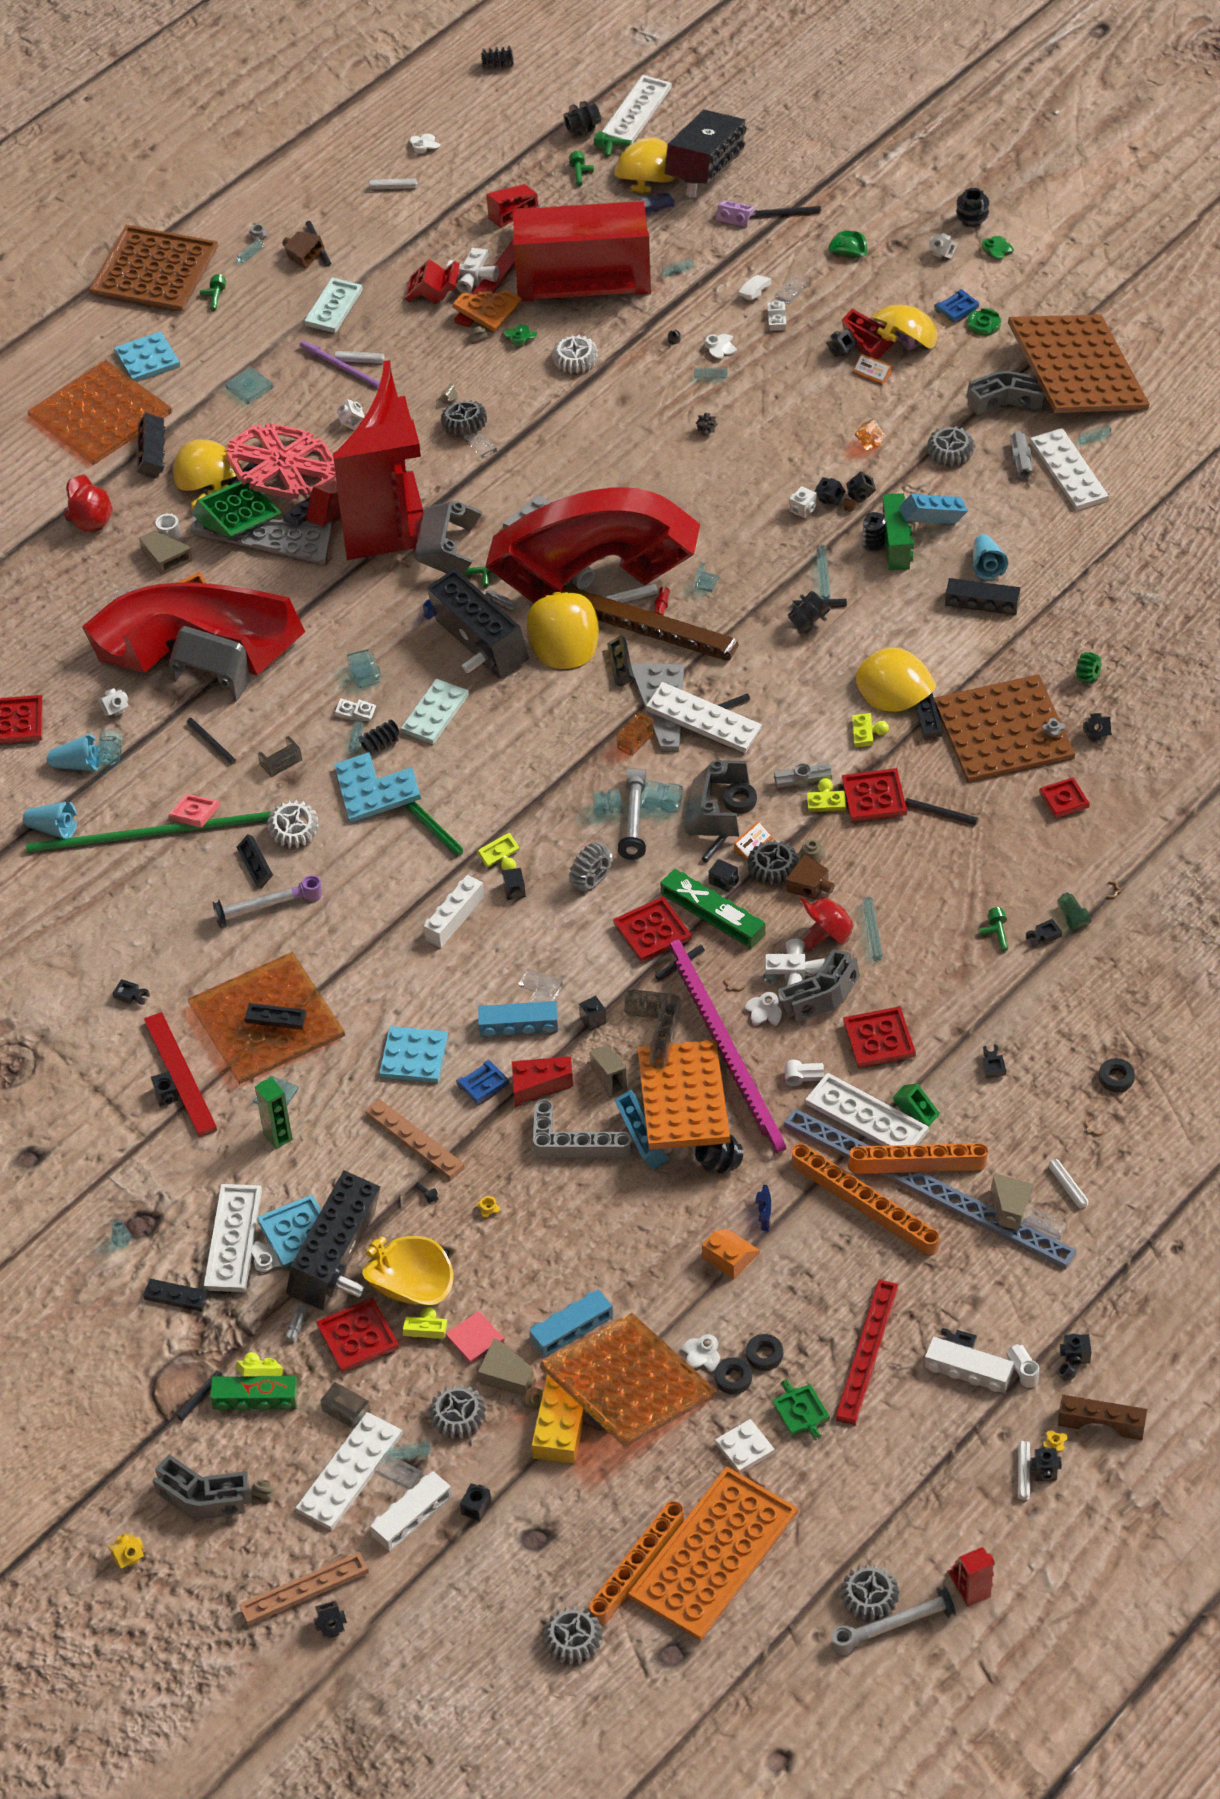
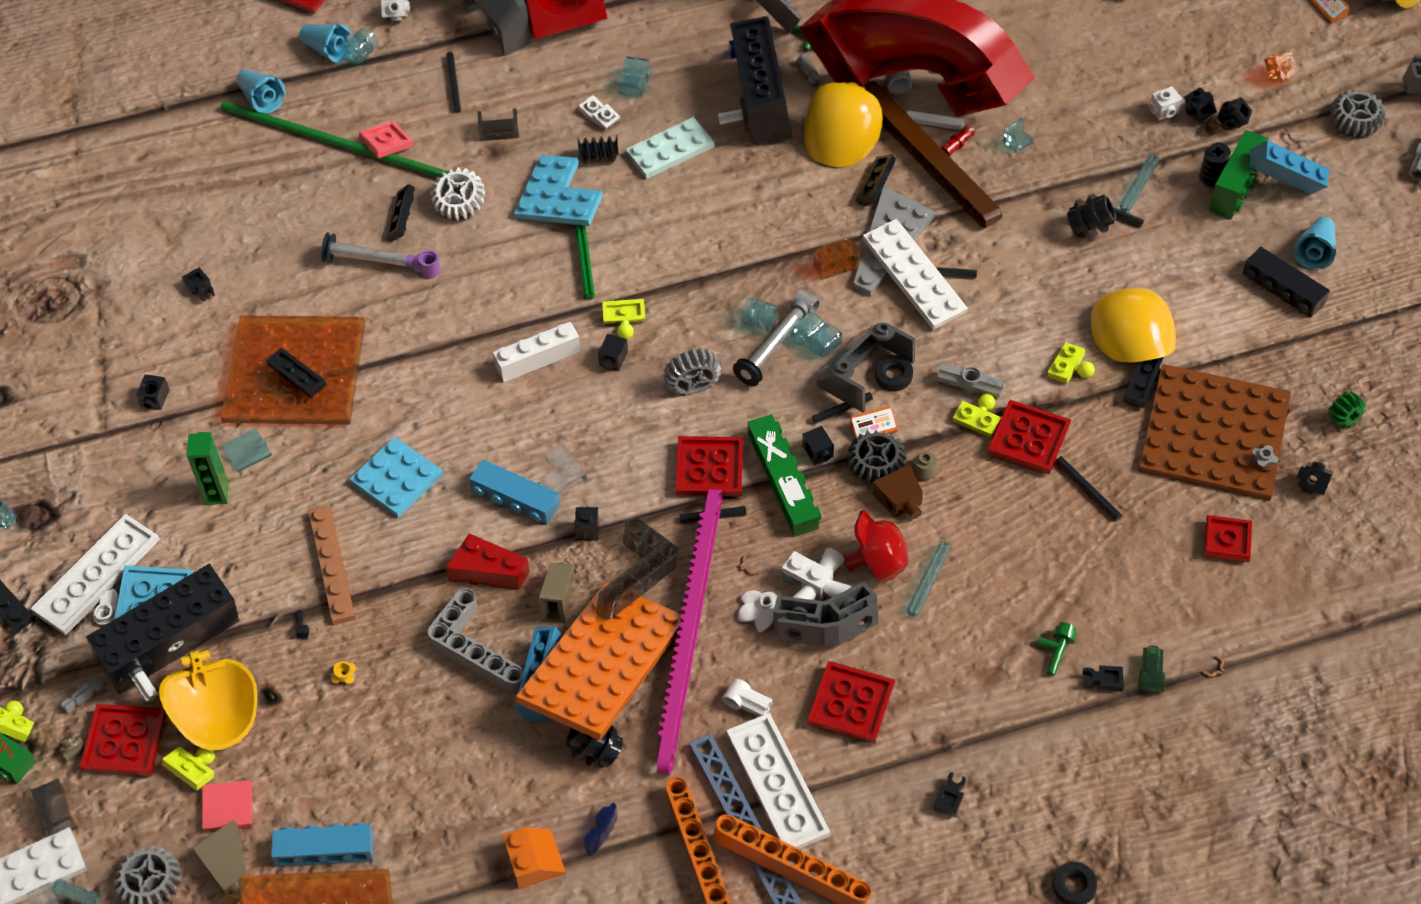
camera: 30 degrees right, 5 degrees up
red tile [144,1012,217,1137] -> none
clear light blue axle [348,721,364,753] -> none
blue plate [456,1059,509,1105] -> none
green slope [892,1083,940,1127] -> none
none -> dark tan plate [59,735,86,762]

